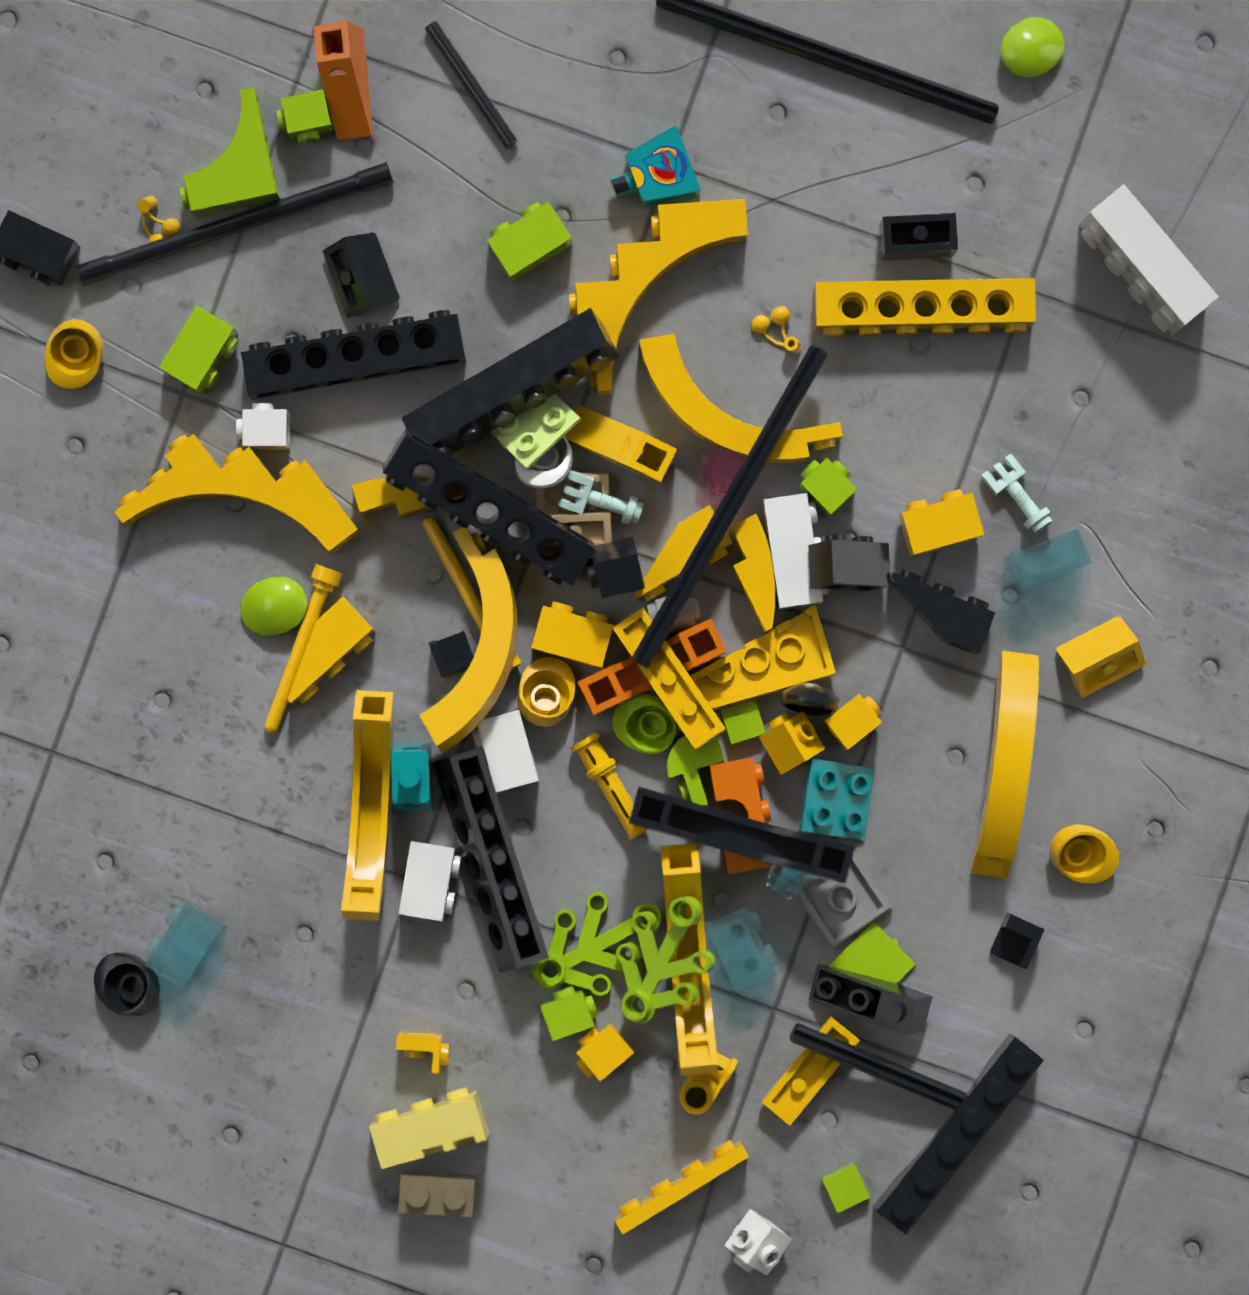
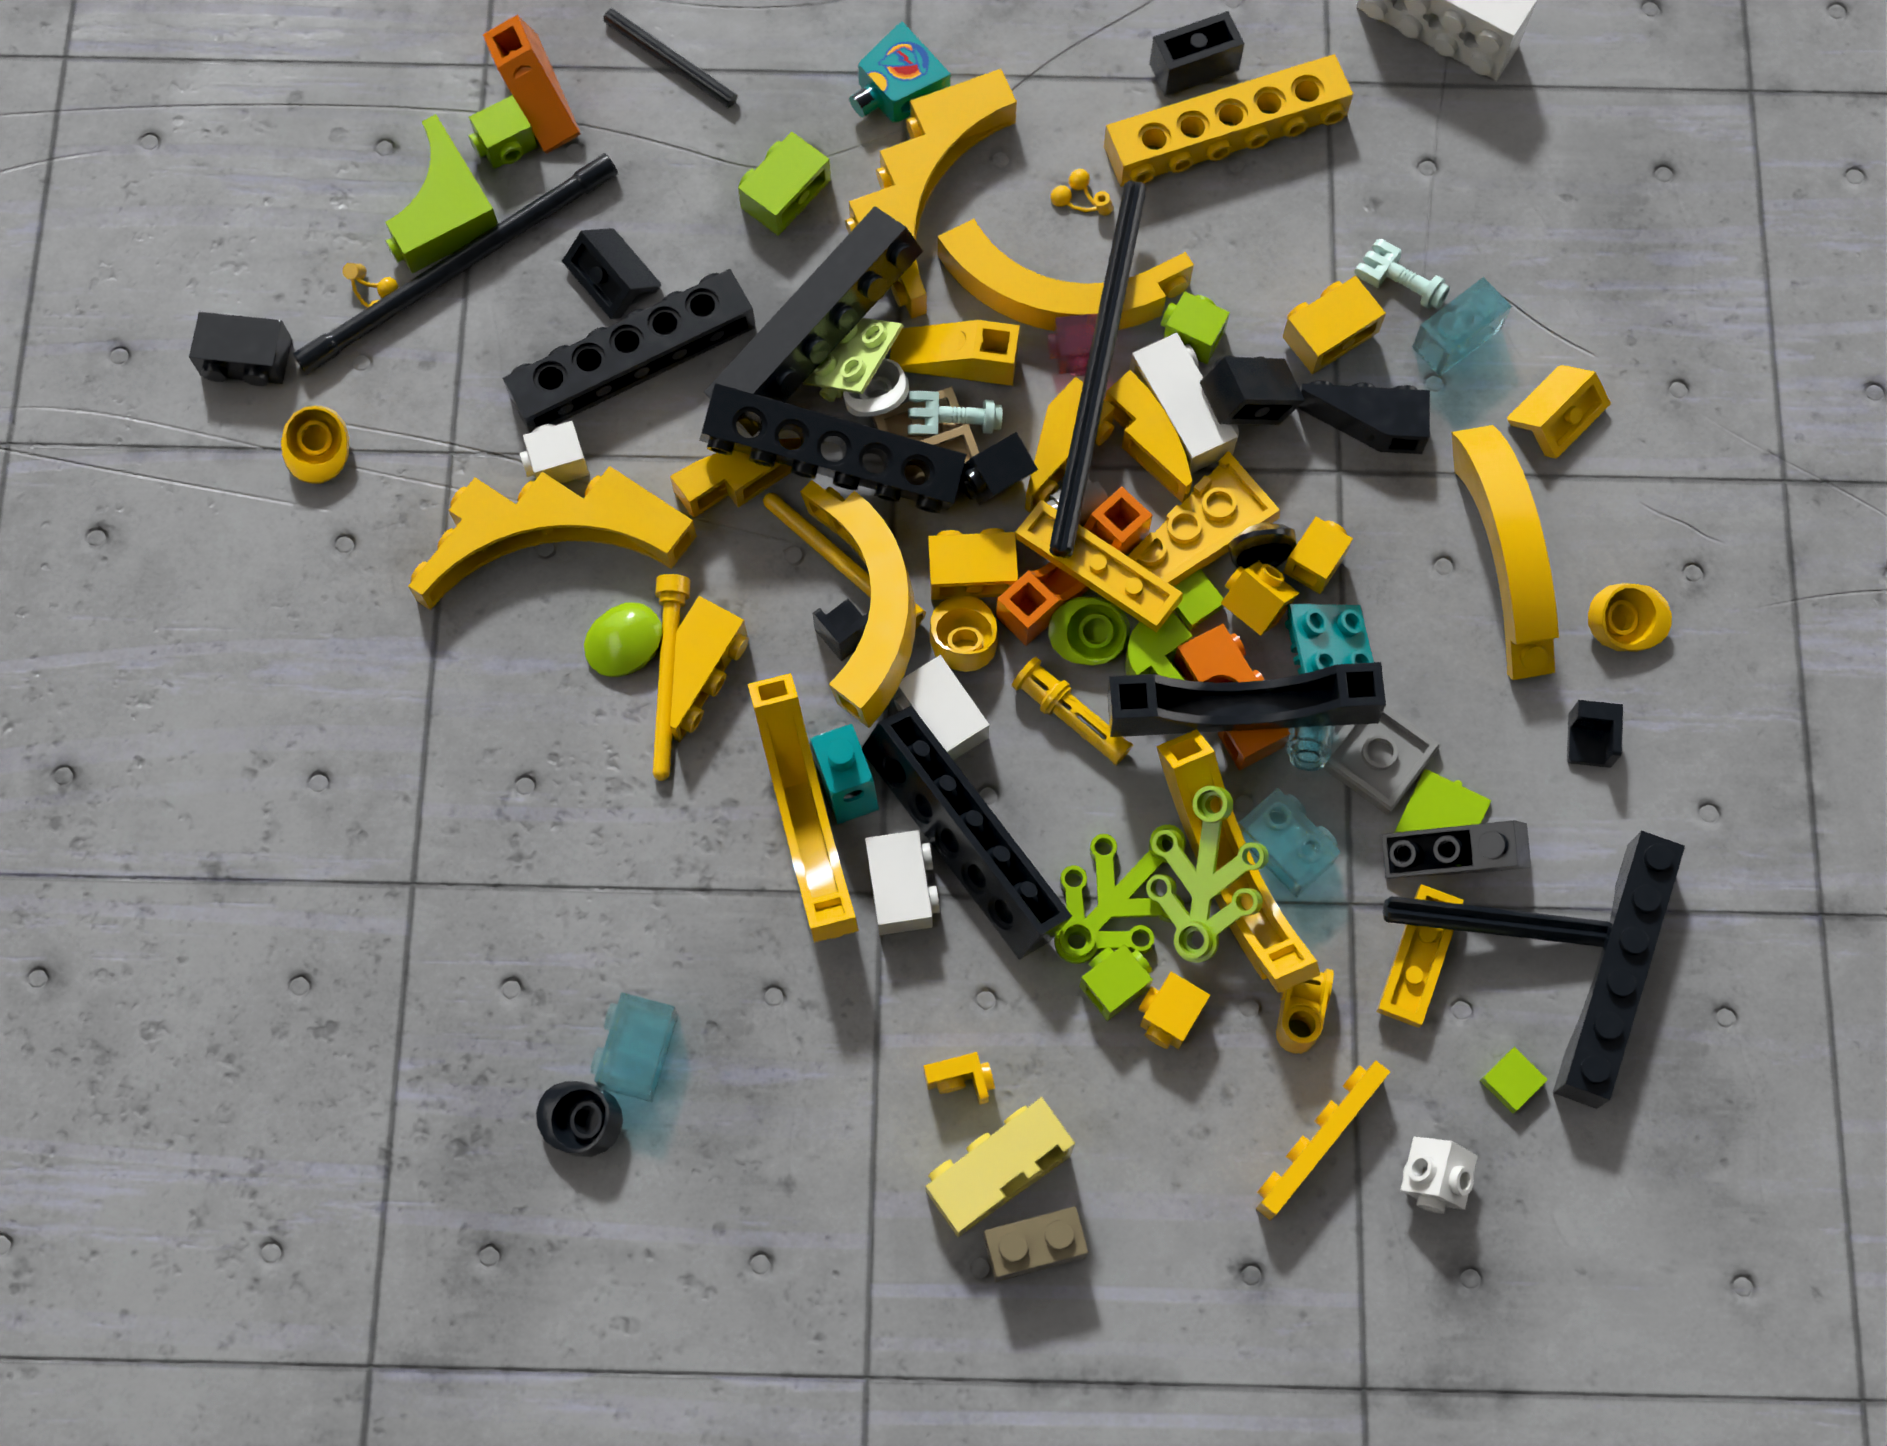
camera: 15 degrees left, 15 degrees down
lime brick [159,305,239,394] -> none

